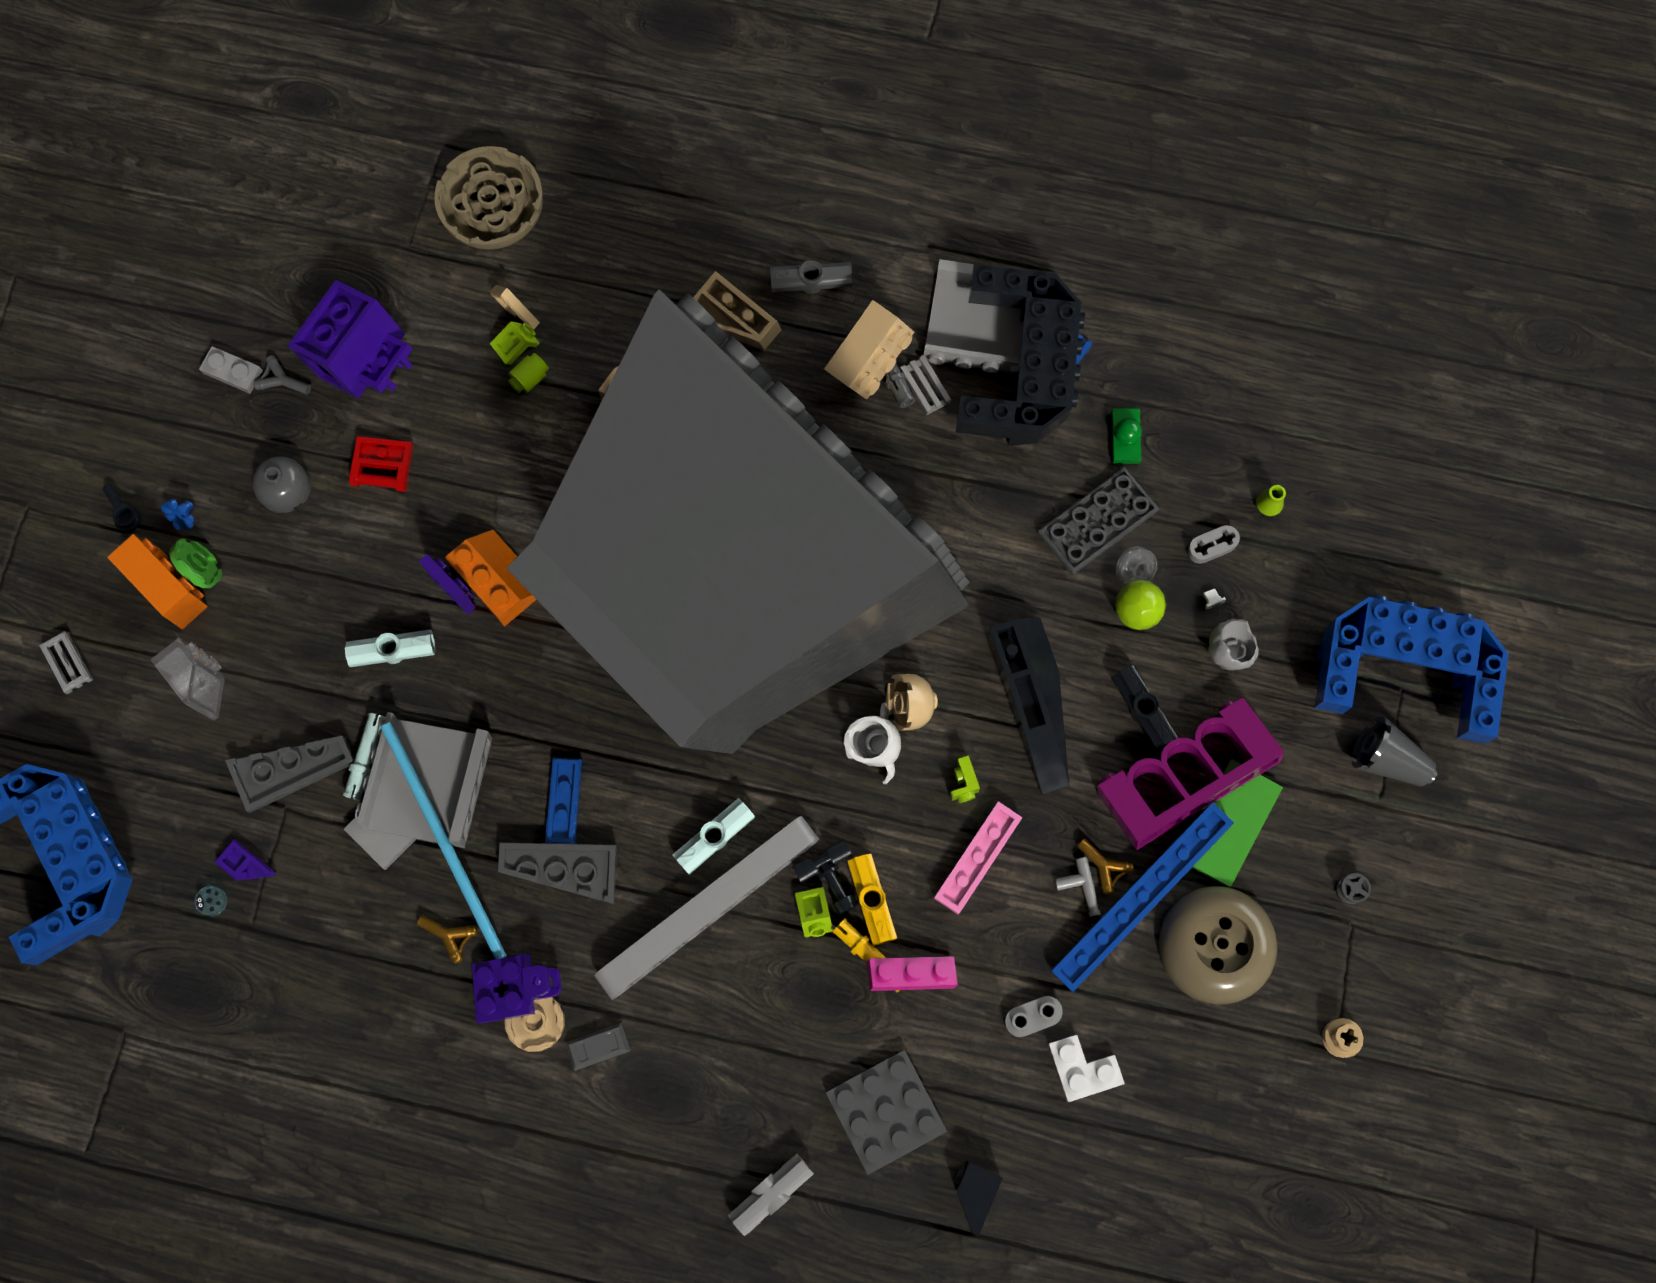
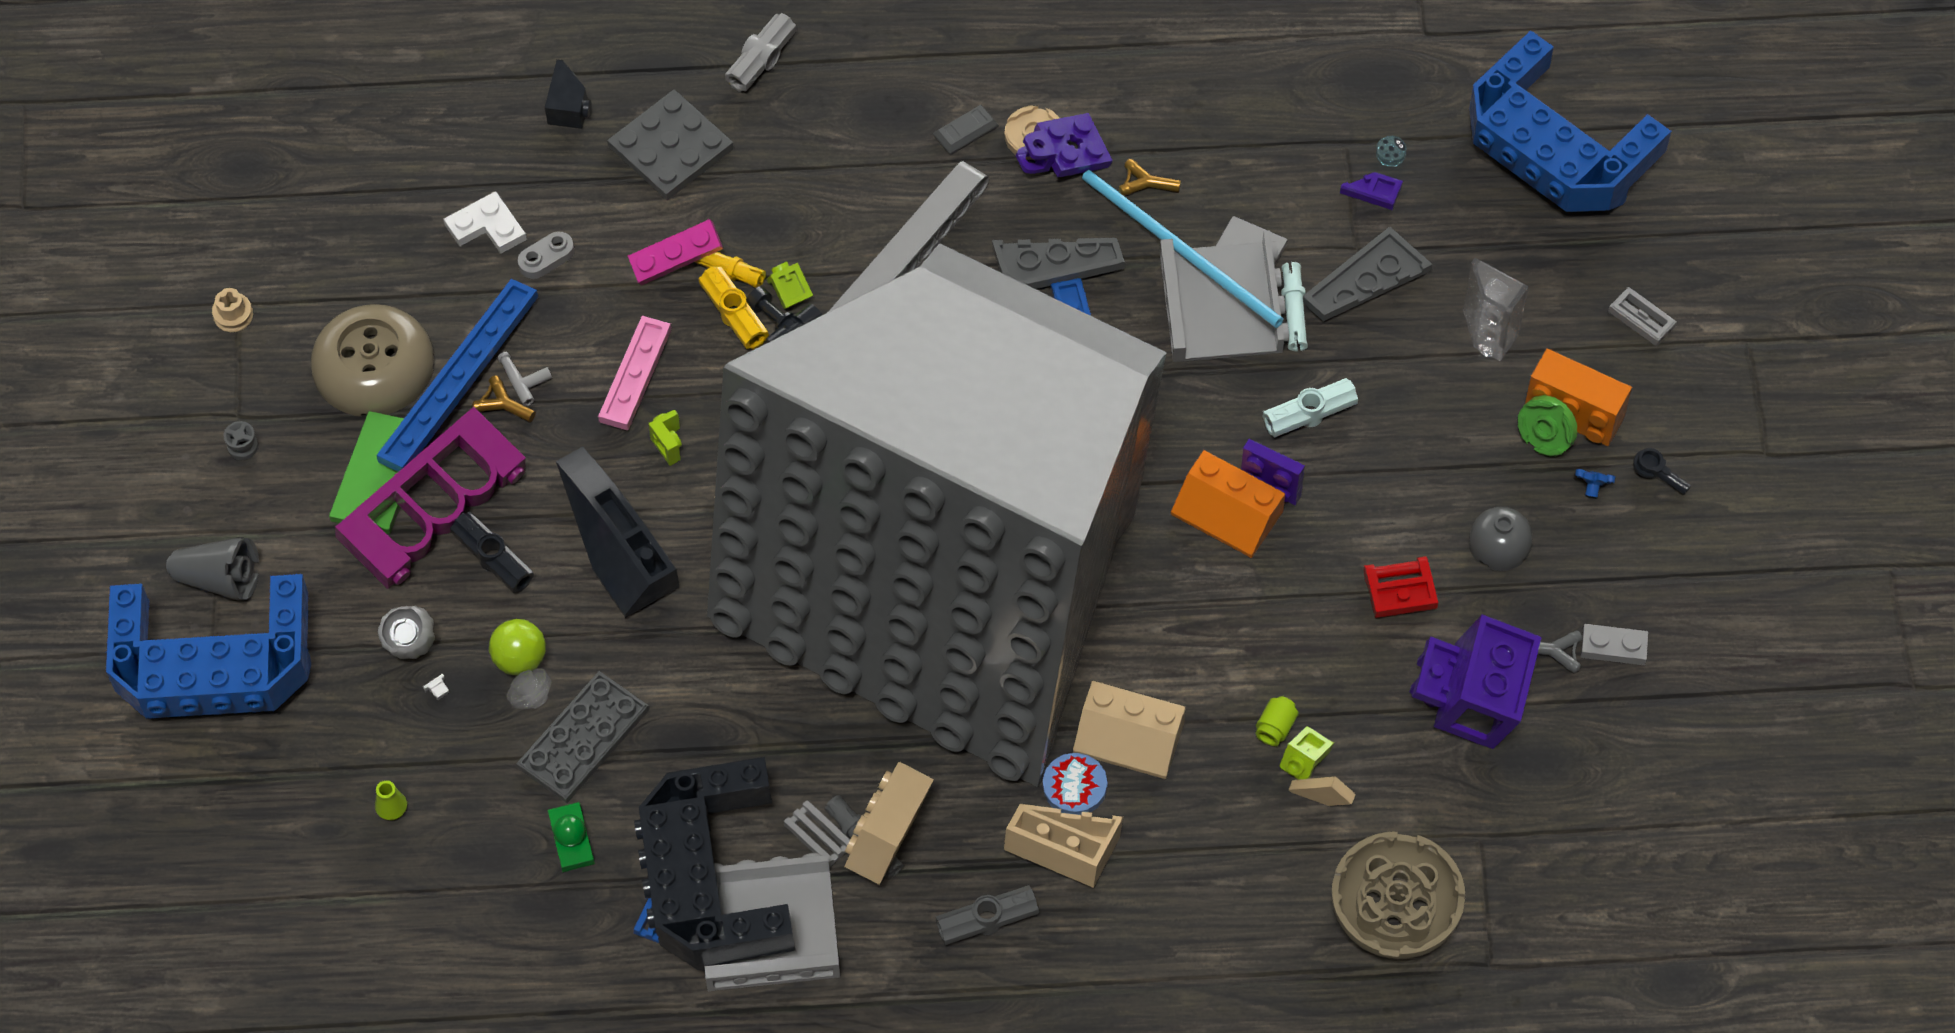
camera: 165 degrees right, 15 degrees down
light grey beam [1187,525,1240,564] -> none

